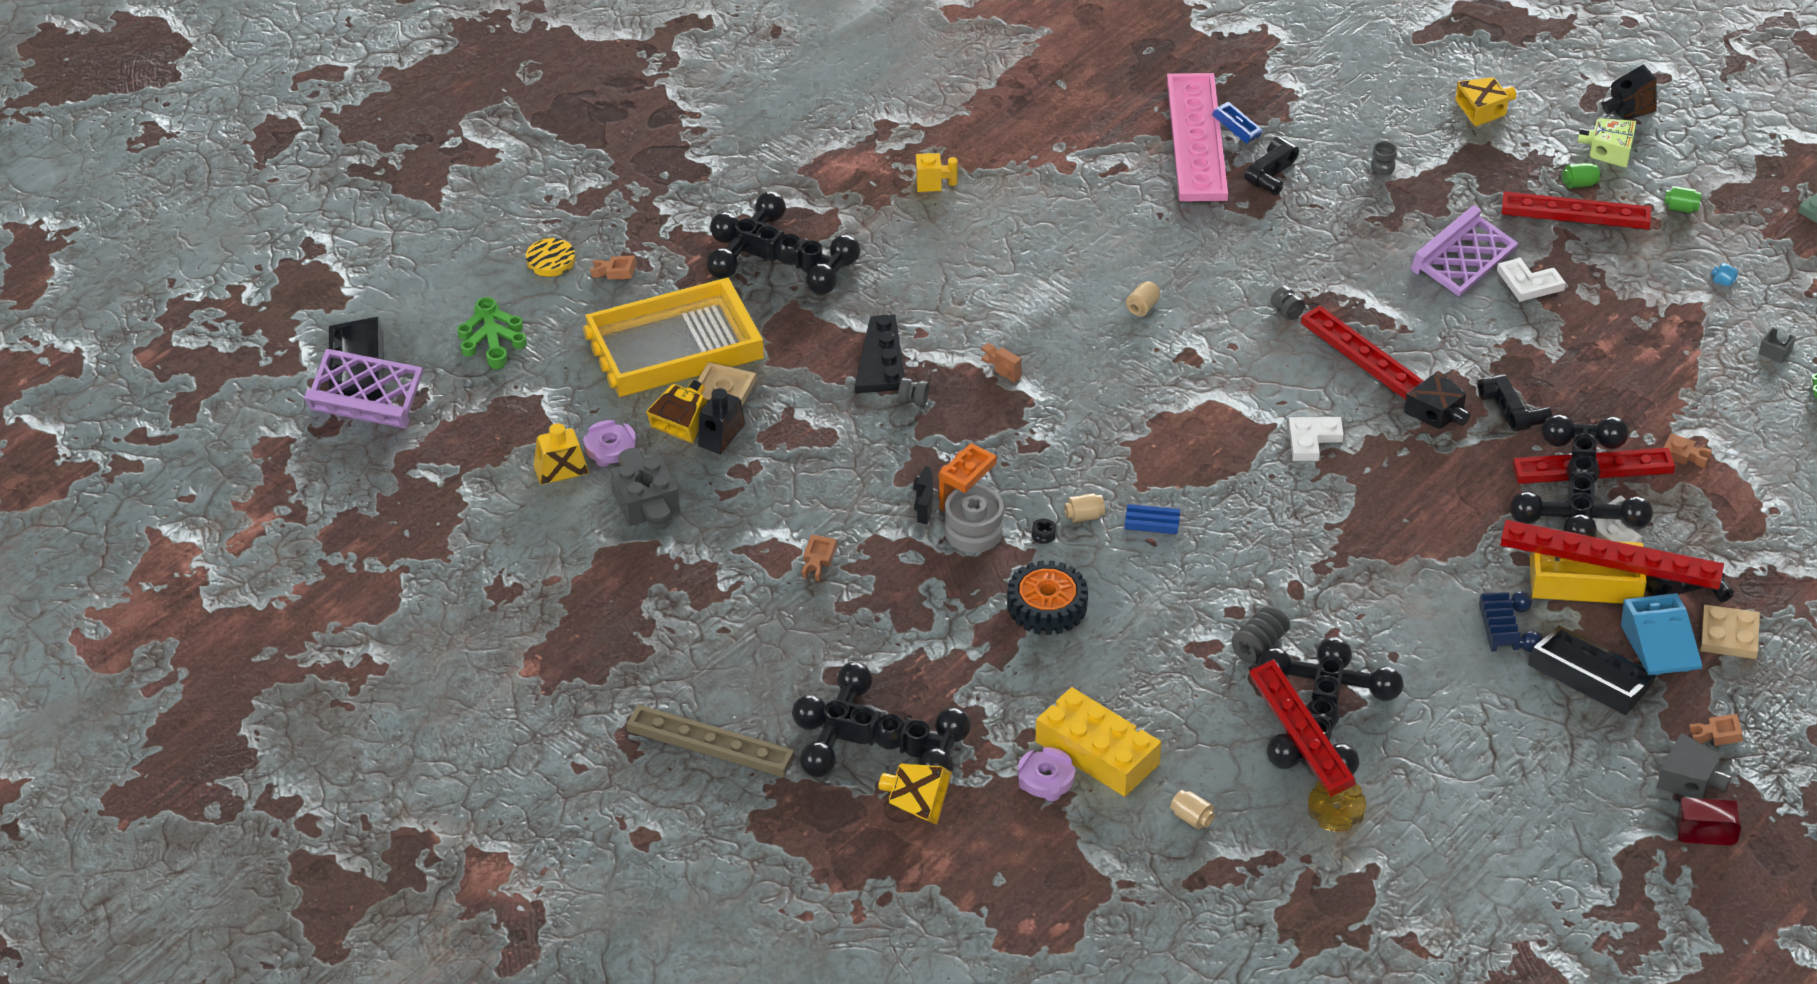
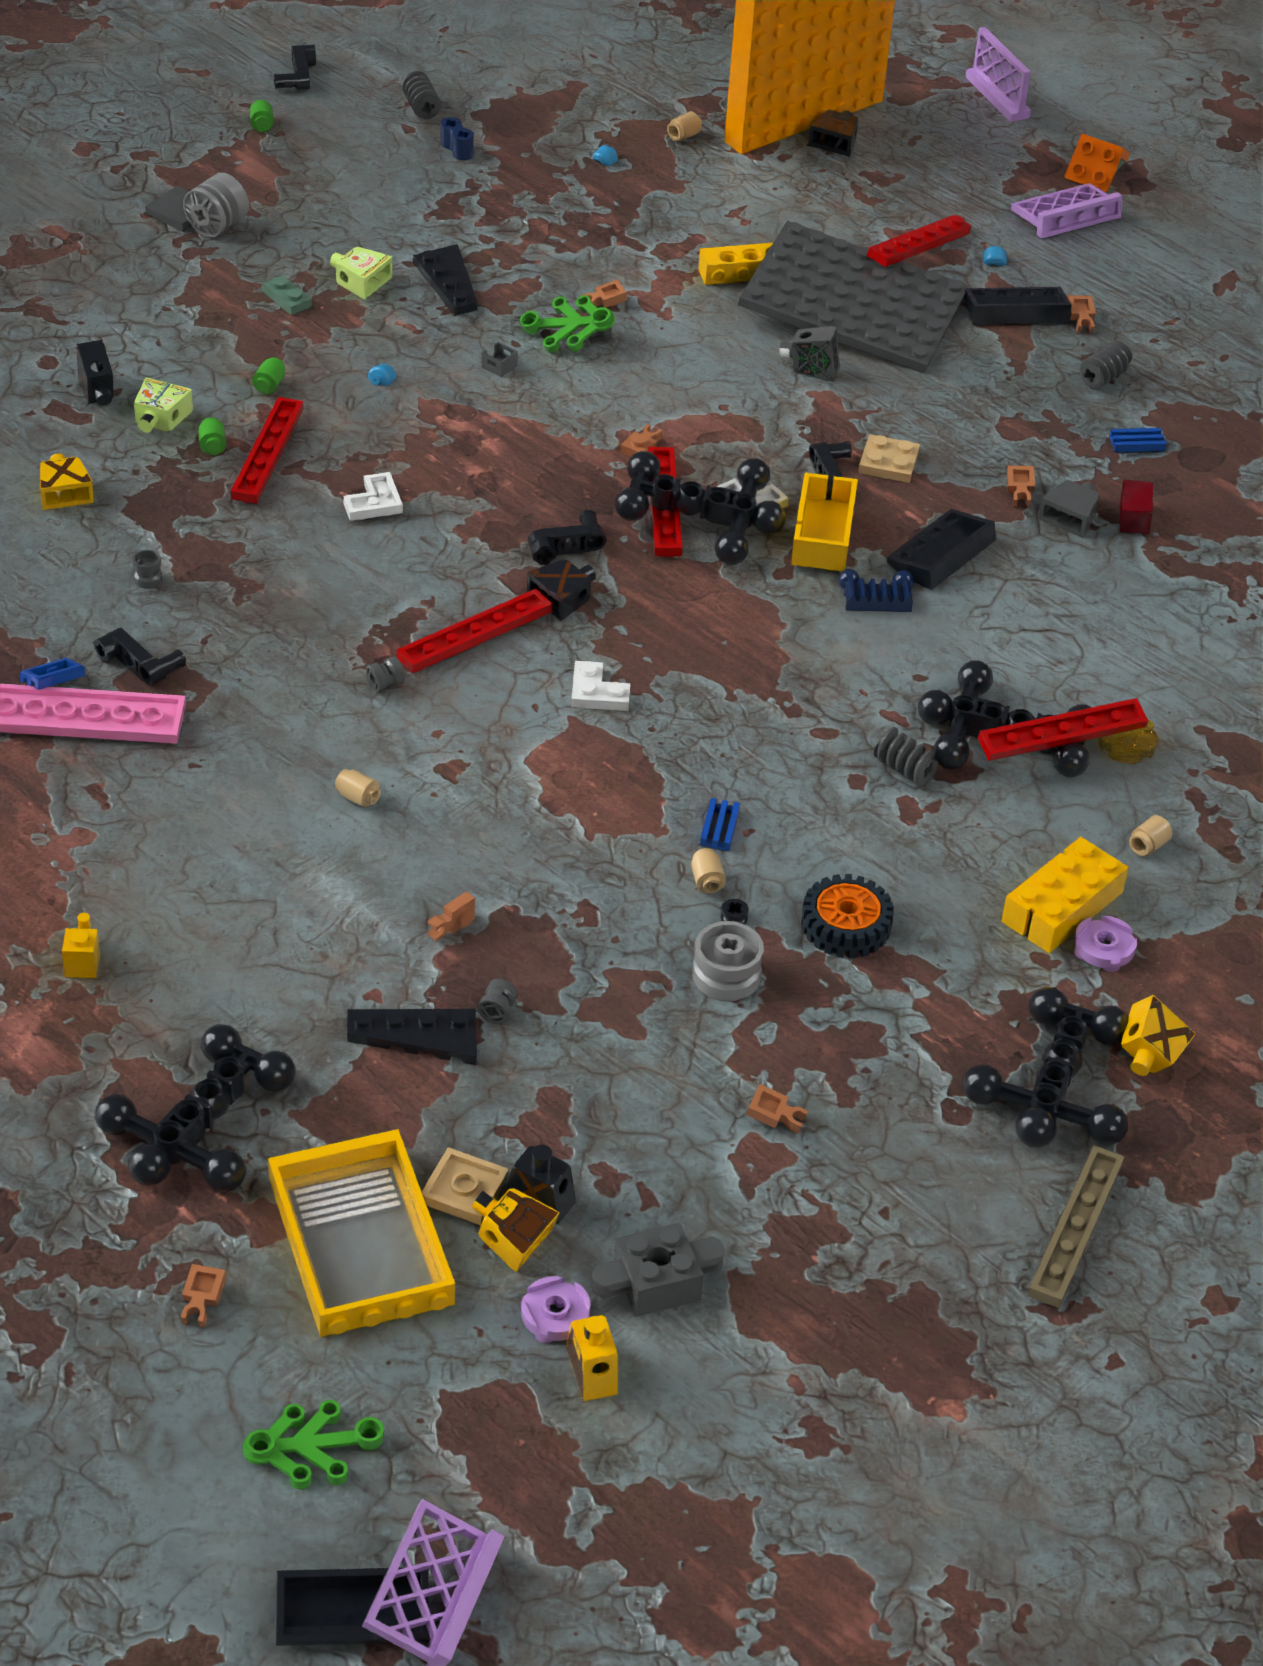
camera: 90 degrees left, 0 degrees up
yellow tile [526,238,575,277] -> none
black slope [913,466,933,525] -> none
orange bracket [938,443,997,512] -> none
lavender fence [1410,205,1518,297] -> none
red plate [1500,520,1724,590] -> none
dark azure slope [1621,593,1702,675] -> none

